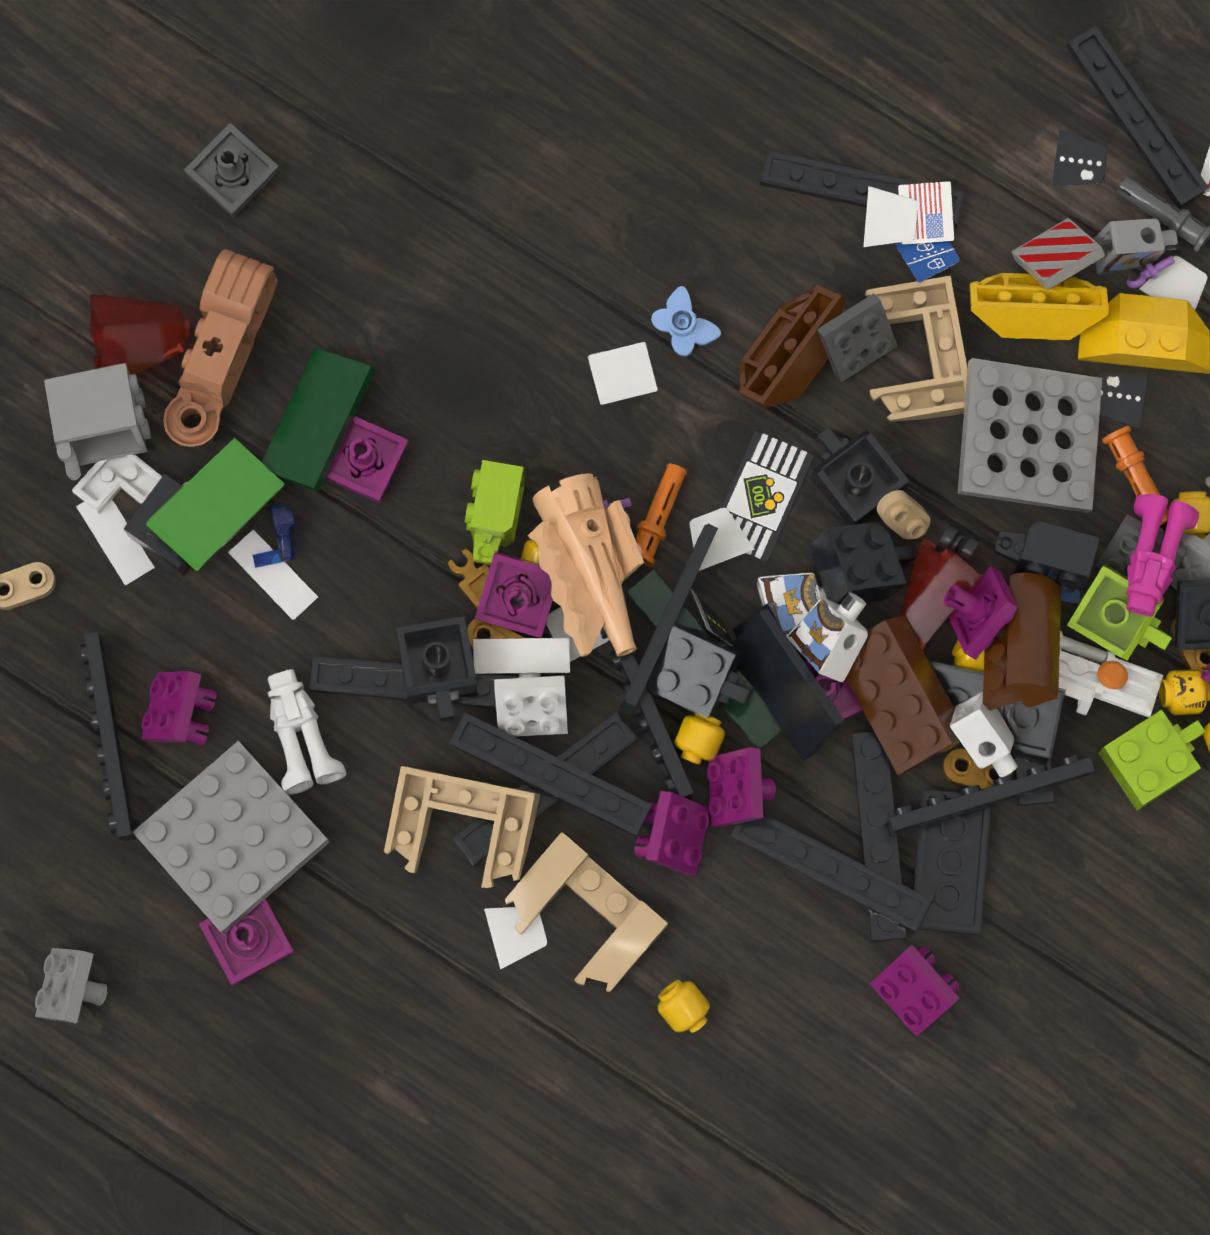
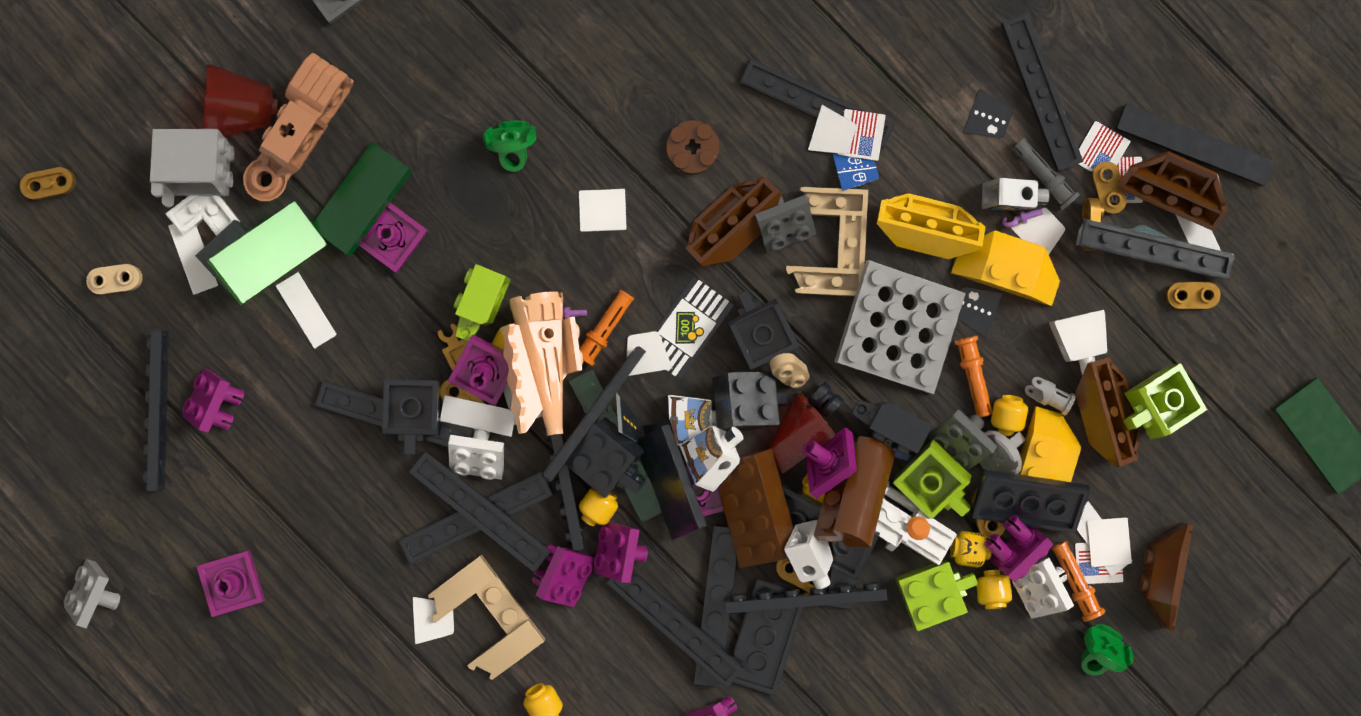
camera: 10 degrees right, 10 degrees up
light grey plate [133,741,330,935] -> none
clear blue plate [252,503,296,568] -> none
white piece [268,669,347,795] -> none
tan wedge [384,766,540,888] -> none
light blue animal [651,286,721,357] -> none
light grey tile [1012,218,1105,290] -> none
dark pink piece [1126,494,1199,617] -> none
none -> green tile [483,120,536,172]
none -> reddish brown plate [667,120,719,174]

